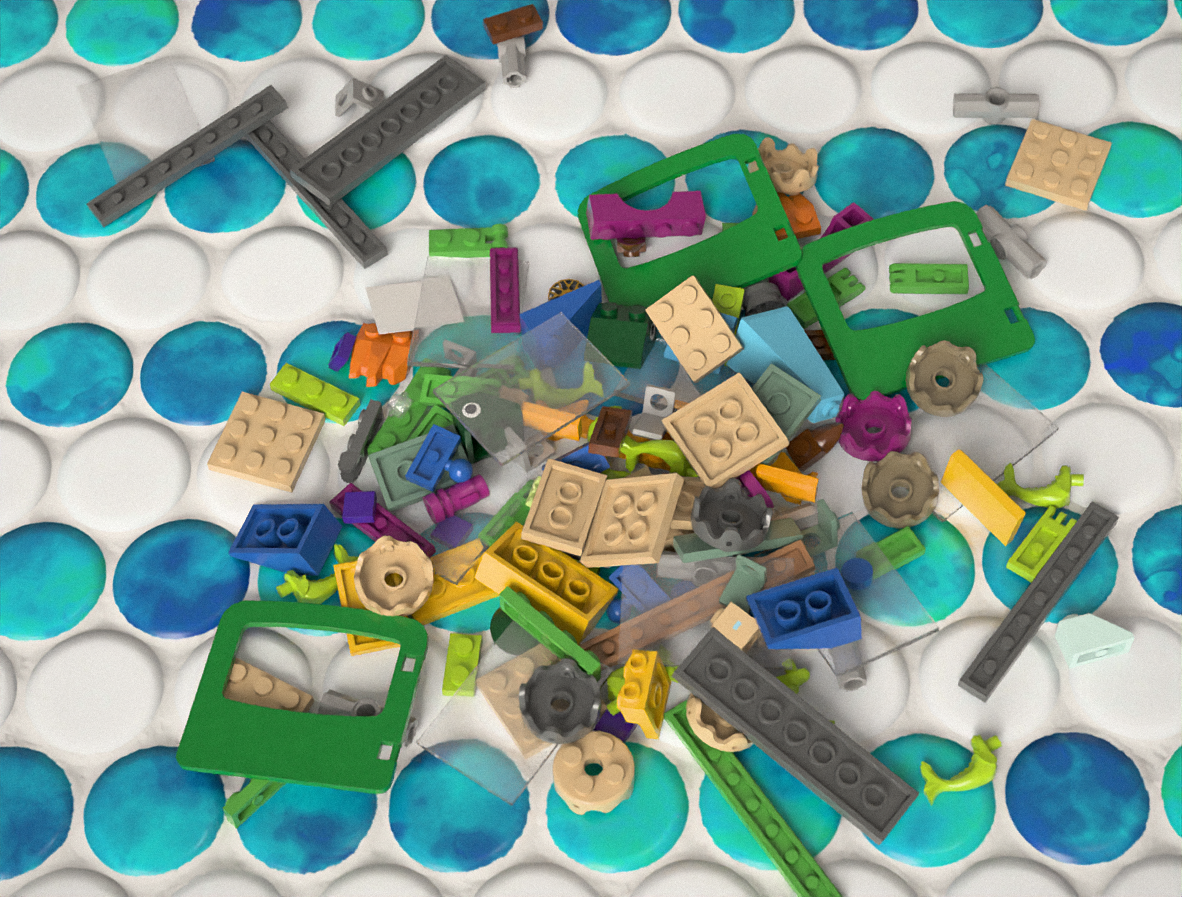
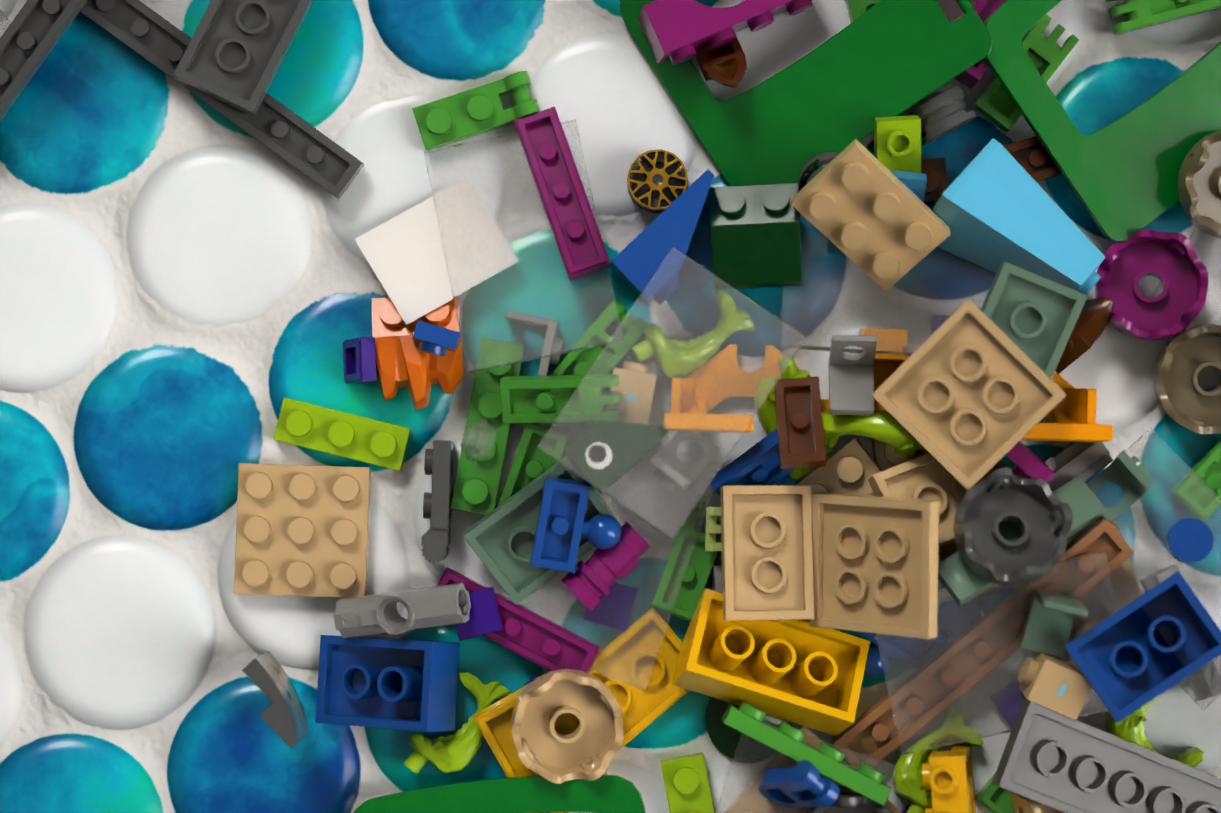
camera: 20 degrees left, 30 degrees up
none -> dark grey slope [242,651,309,748]
none -> light grey piece [333,583,471,638]
none -> blue plate [412,321,461,357]
none -> blue plate [758,760,839,808]

